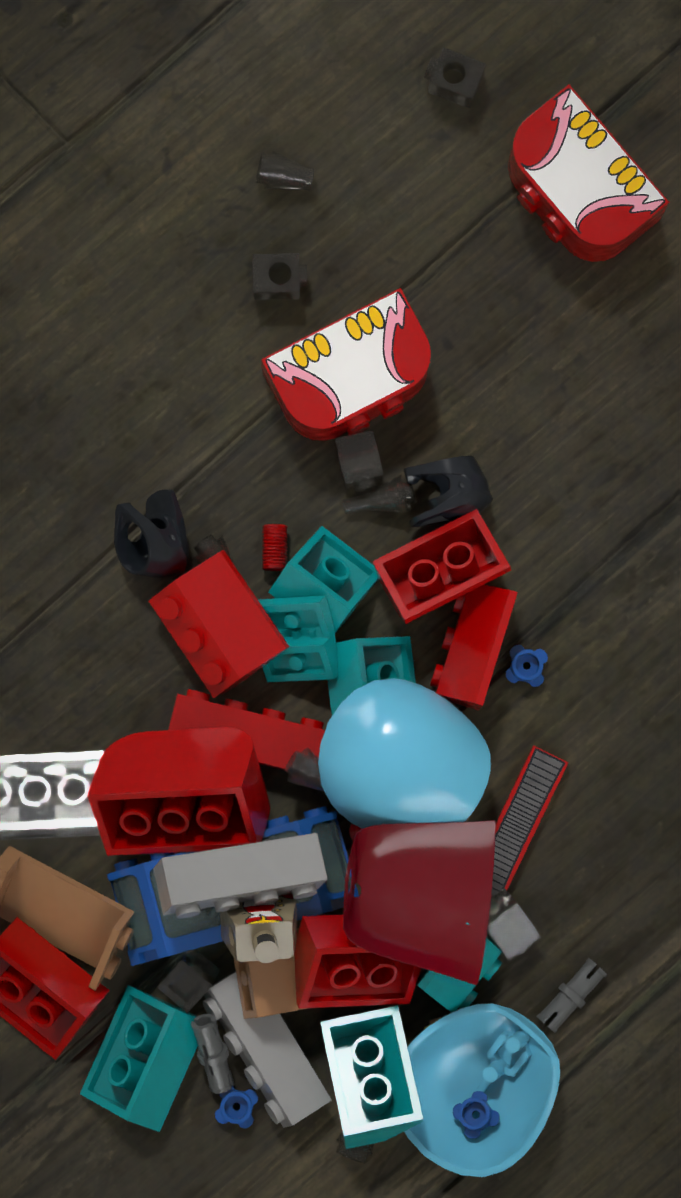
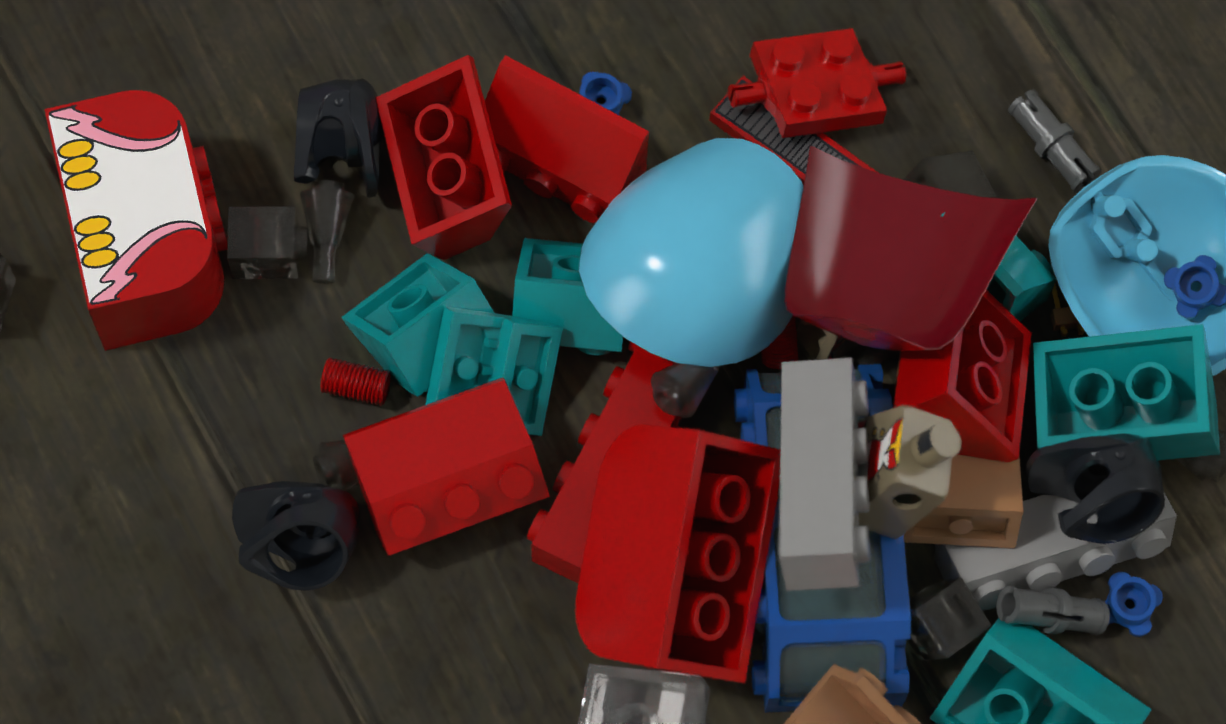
camera: 75 degrees left, 15 degrees down
none -> red plate [728,28,906,138]
none -> black helmet [1025,433,1165,544]

